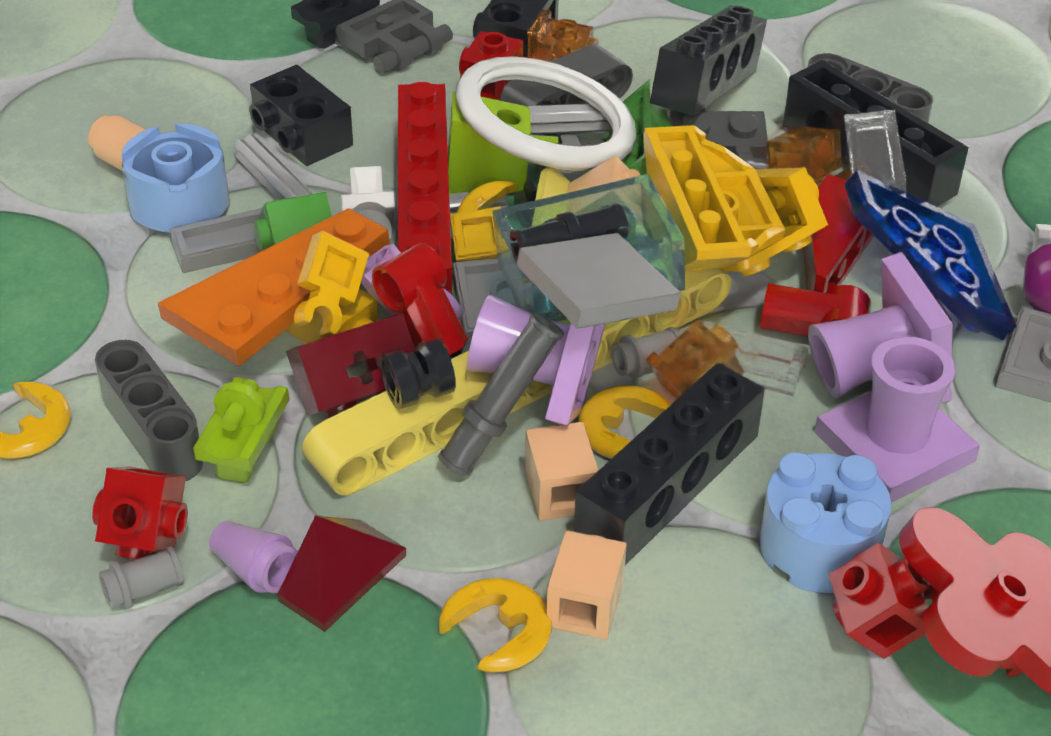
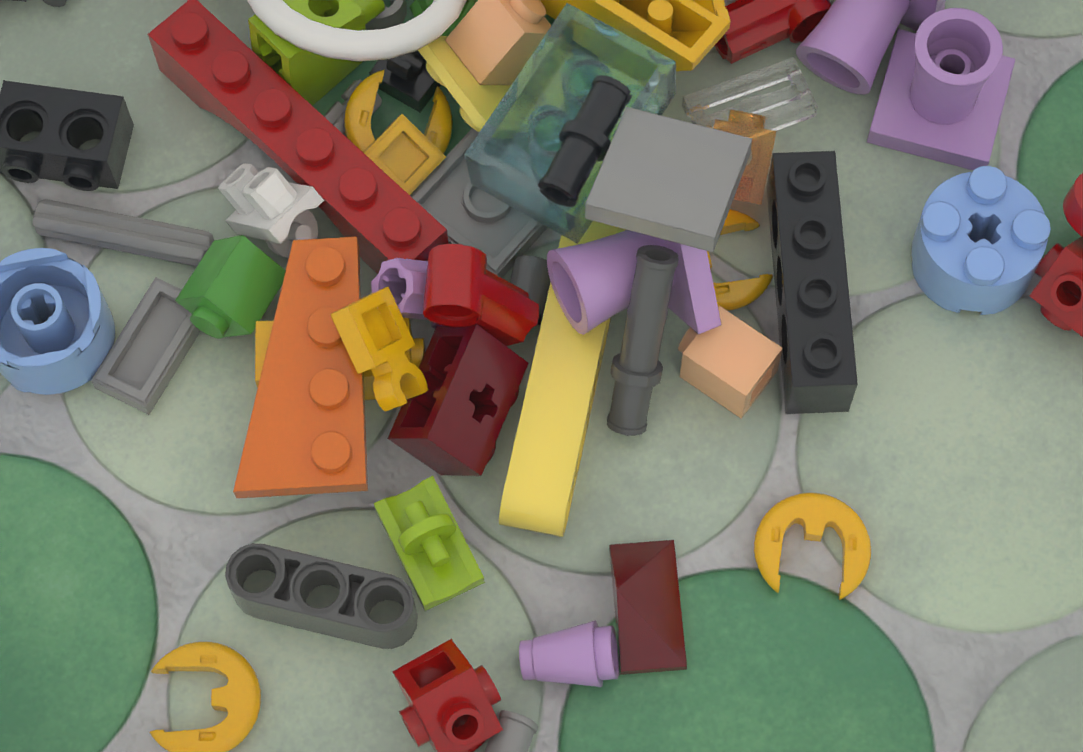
camera: 40 degrees left, 25 degrees up
black wheel [380,338,456,410] -> none
light nougat brick [547,530,627,640] -> none

